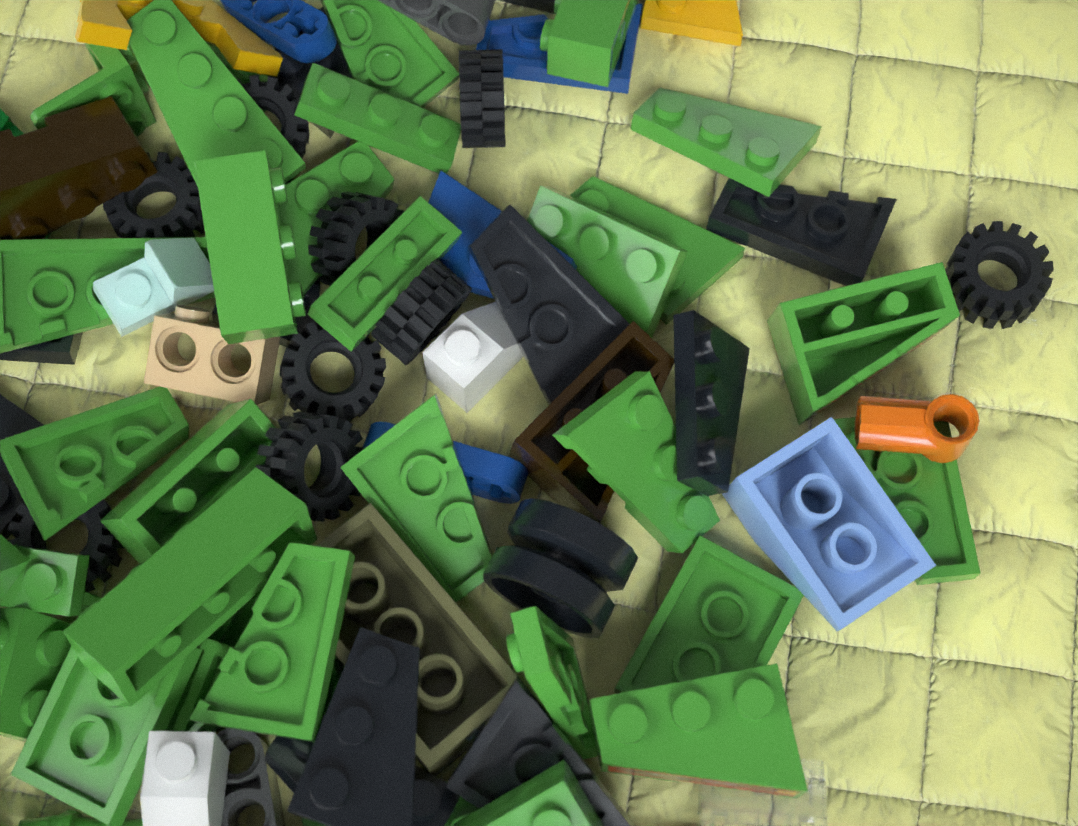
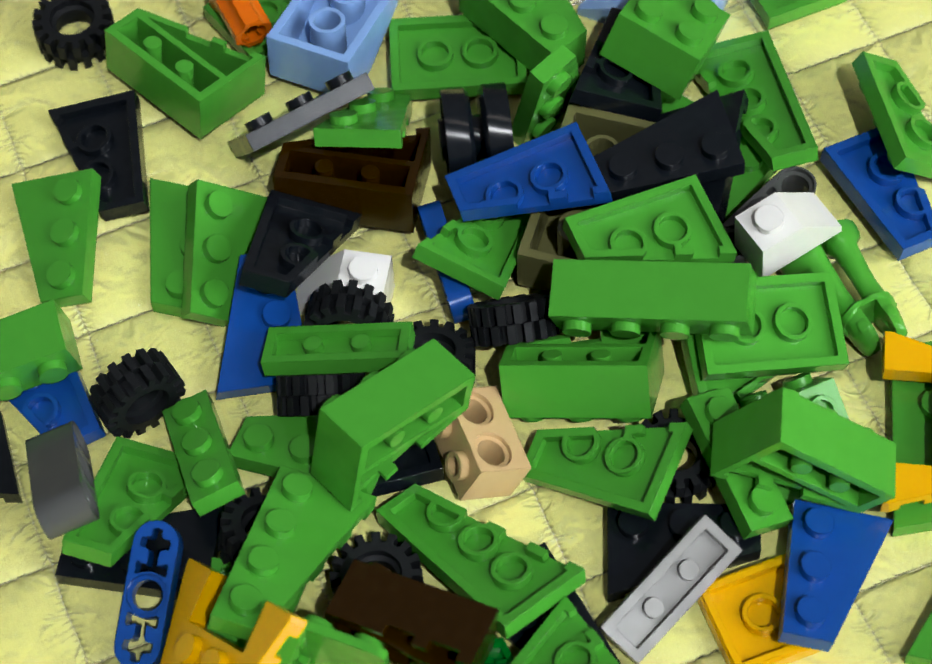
camera: 120 degrees left, 10 degrees down
light aqua slope [93,238,214,337] -> none
none -> blue wing [445,122,613,222]

